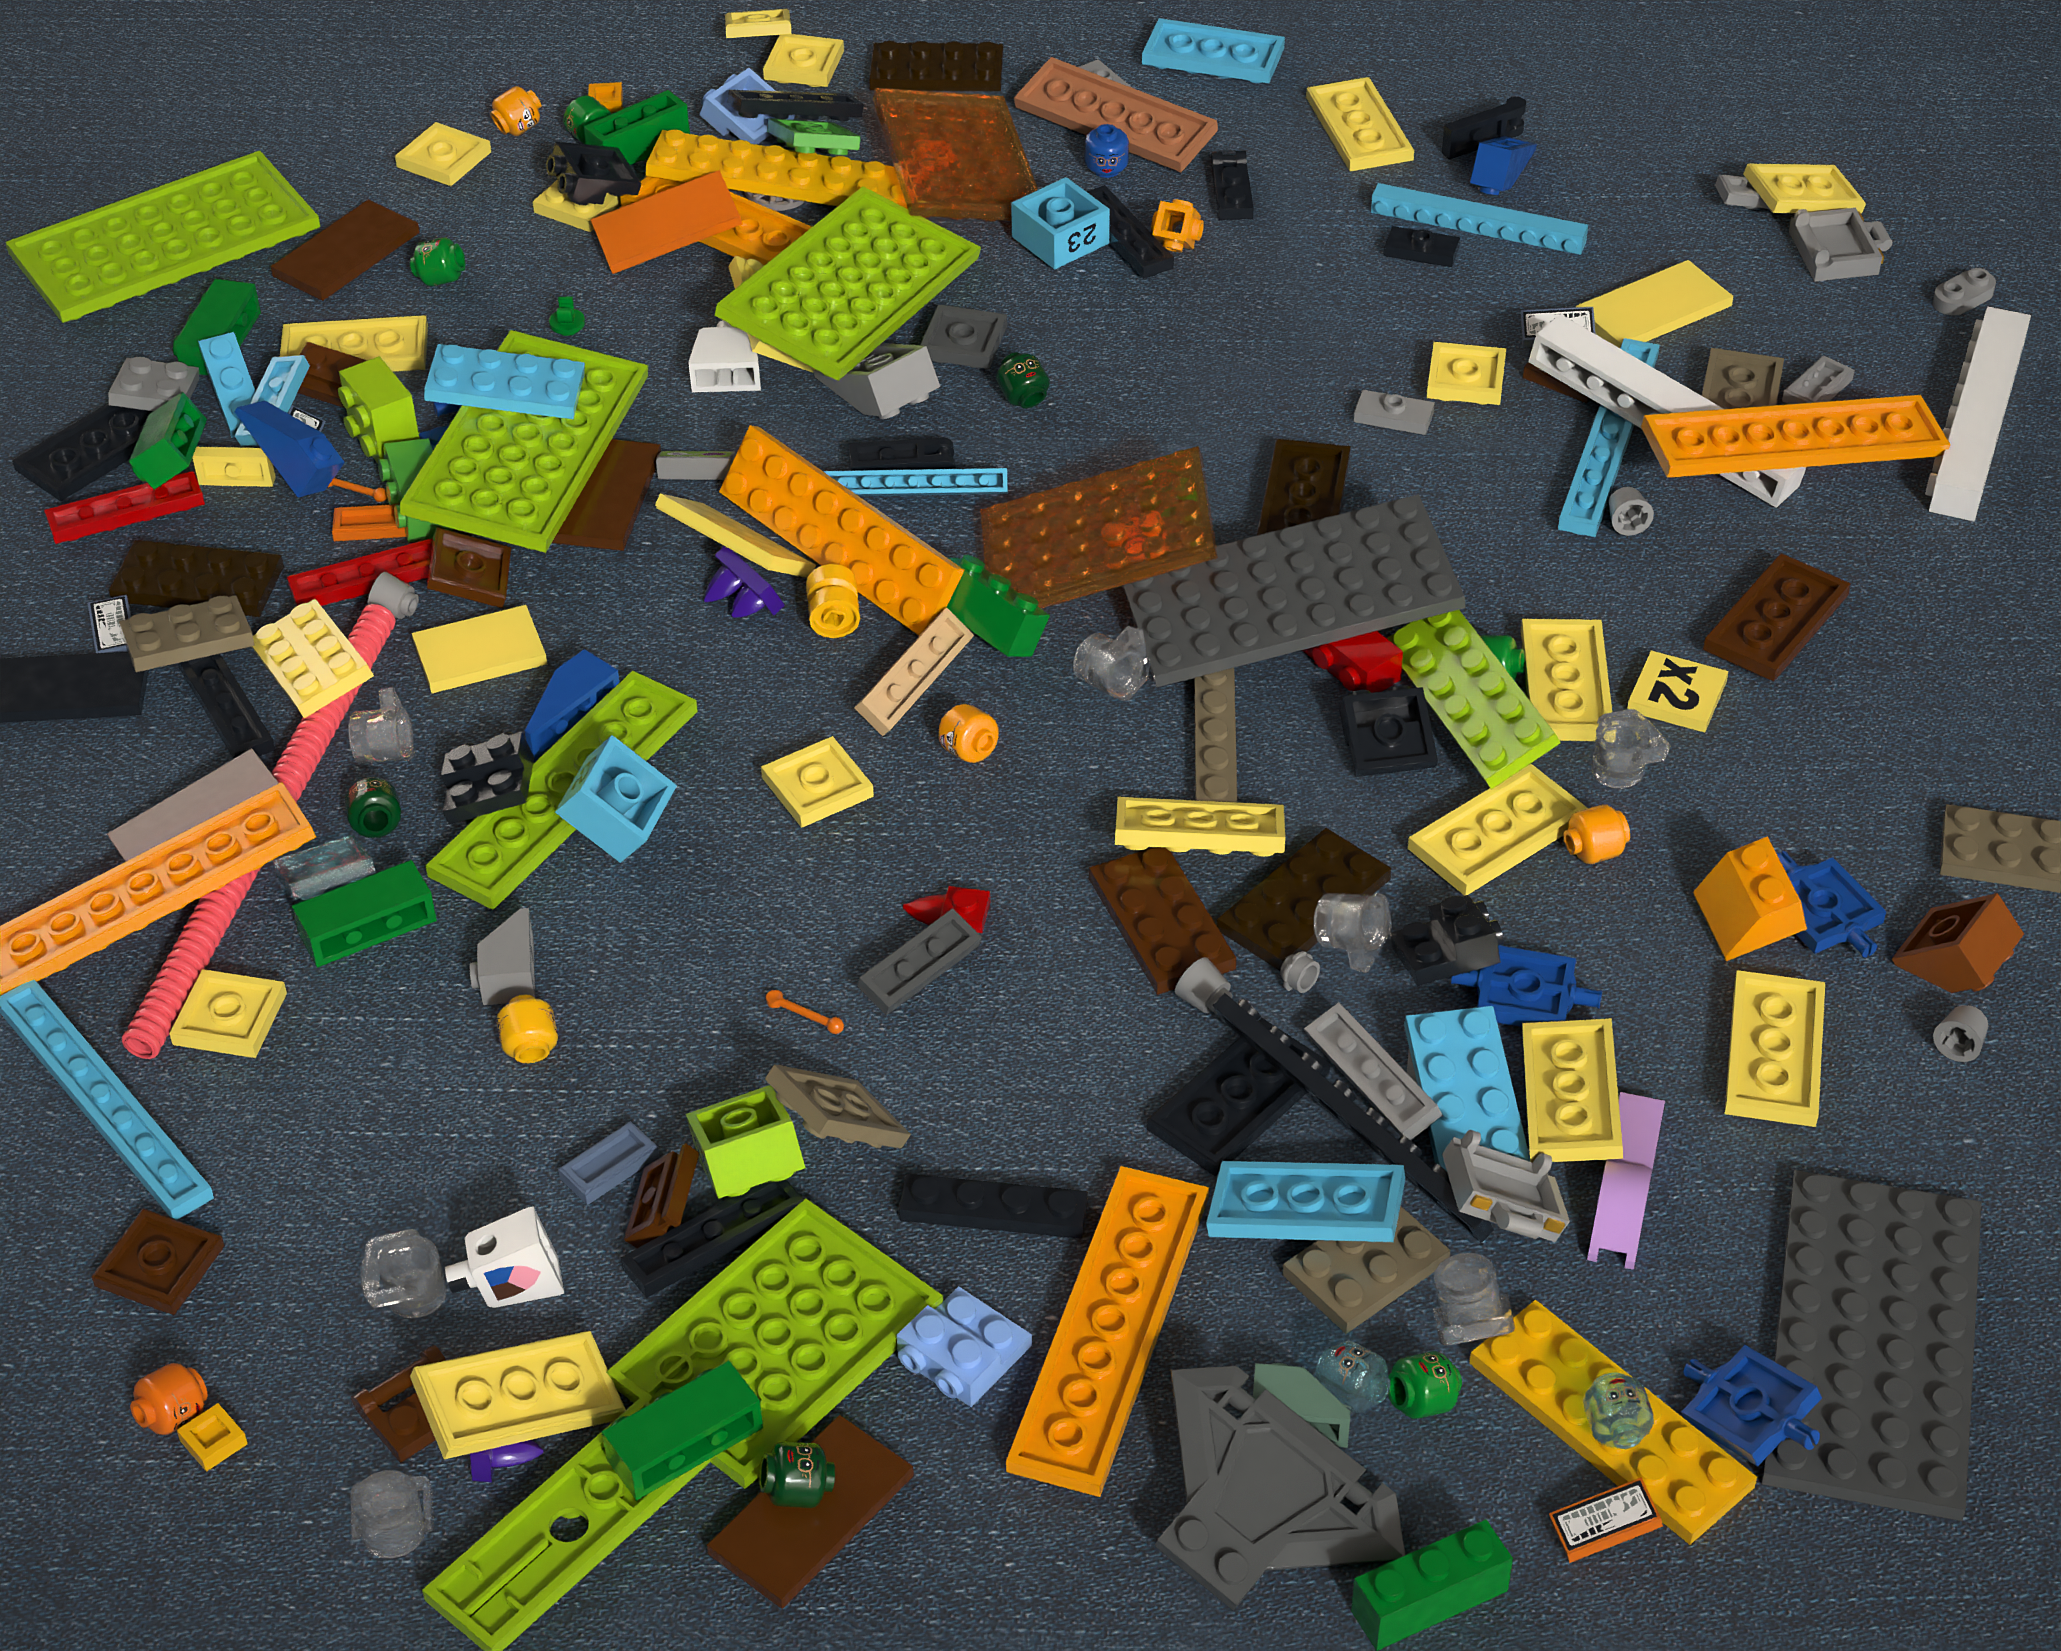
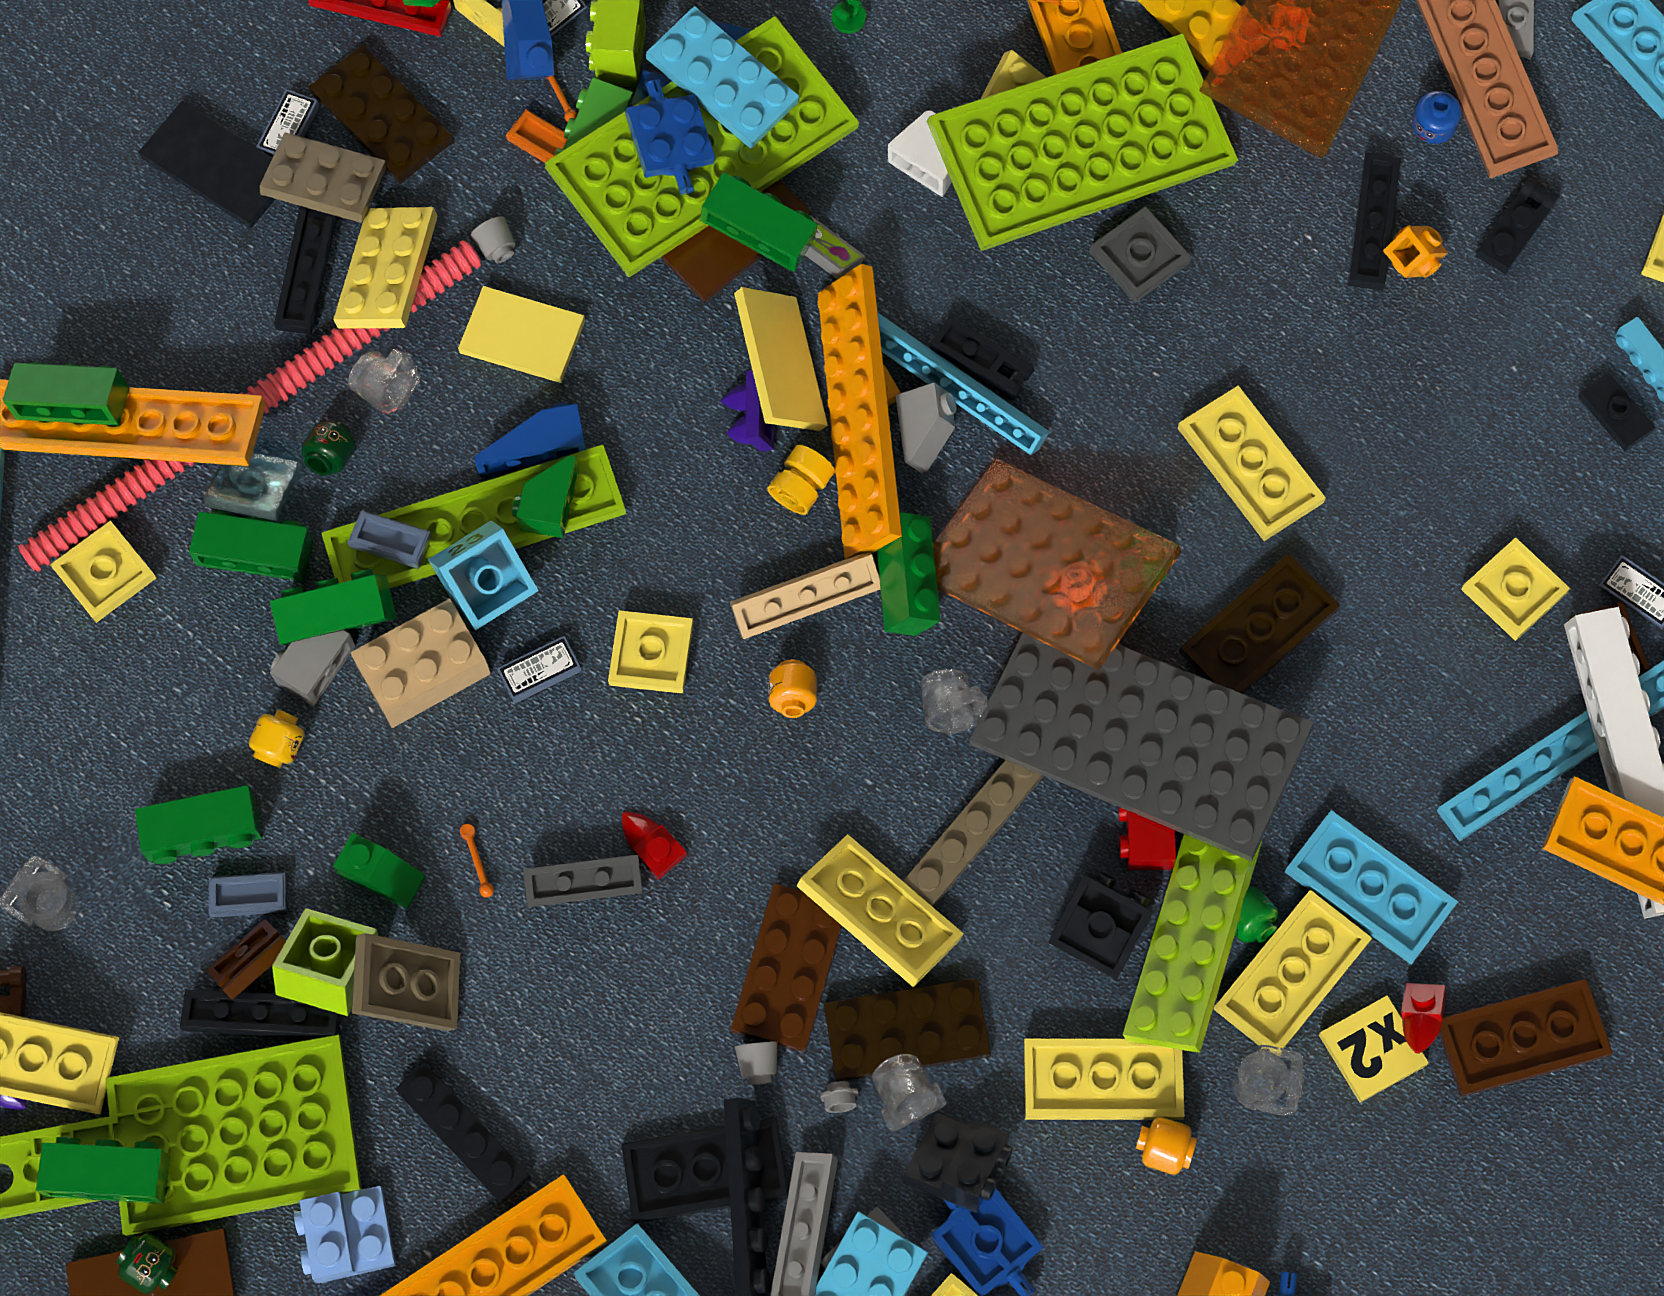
camera: 40 degrees right, 25 degrees up
tile [107,748,278,862] -> none
red plate [287,538,433,606] -> none
reddish brown tile [427,528,511,608] -> none
black plate [441,732,534,825] -> none
white torso [445,1206,564,1308] -> none
light grey slope [813,343,940,419] -> none
dark green head [996,352,1050,409] -> none
medium azure brick [1011,177,1110,270] -> none
light grey plate [1354,390,1435,435] -> none
light grey hat [1608,487,1654,536] -> none
none -> green brick [3,362,129,425]
none -> green brick [135,785,262,864]
none -> green brick [270,569,397,645]
none -> green slope [333,833,426,910]
none -> sand blue tile [348,510,432,569]
none -> tan brick [350,599,491,728]
none -> tile [497,636,581,704]
none -> green slope [512,456,579,538]
none -> blue plate [625,79,715,195]
none -> green brick [700,172,818,272]
none -> light grey slope [895,382,956,473]
none -> light yellow plate [1178,385,1326,541]
none -> medium azure plate [1285,810,1458,965]
none -> red plate [1401,983,1447,1054]

